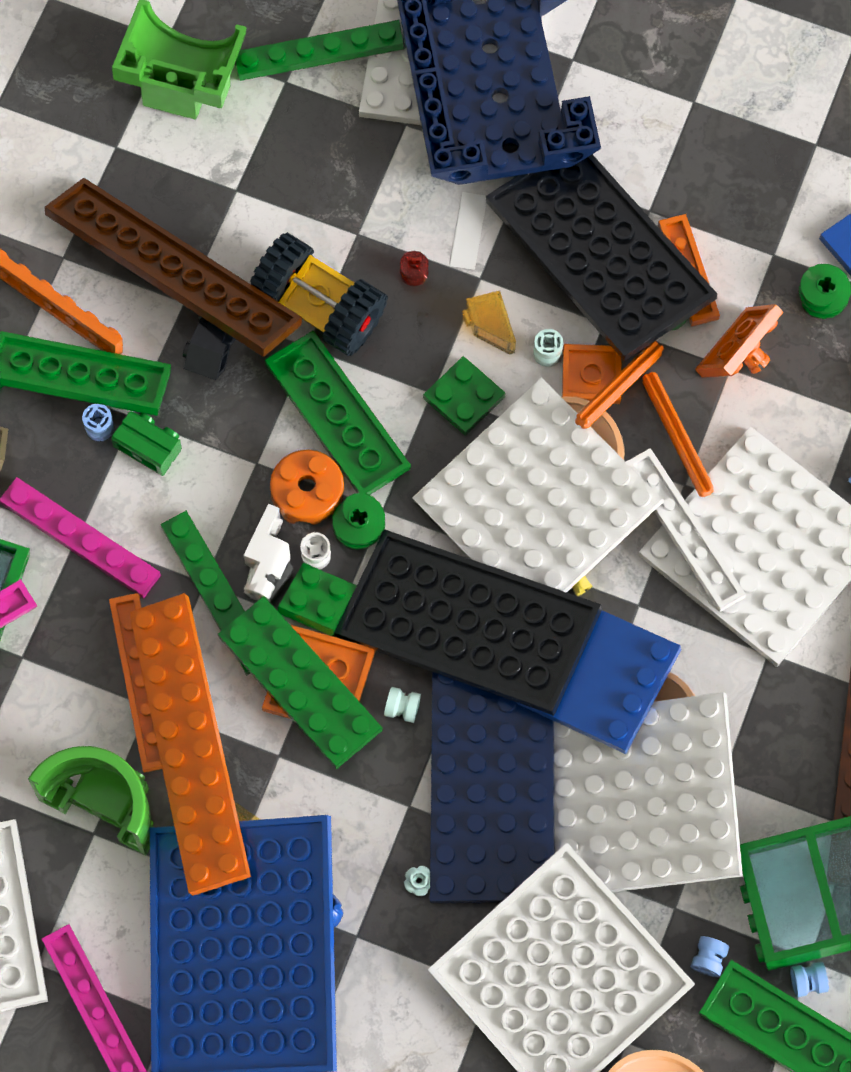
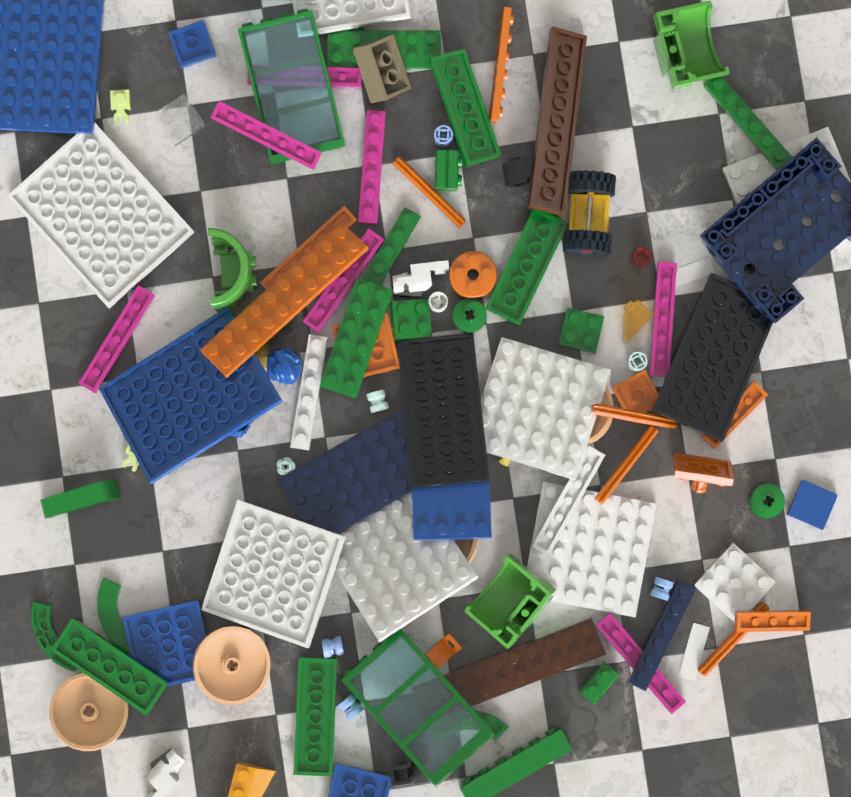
camera: 60 degrees right, 15 degrees up
none -> blue hair [266,347,302,384]
none -> white plate [290,334,328,451]
none -> dark pink plate [303,228,384,333]
none -> orange axle [393,156,466,228]
none -> orange bracket [424,633,462,669]
none -> bright green piece [465,554,557,649]
none -> dark pink plate [649,262,677,377]

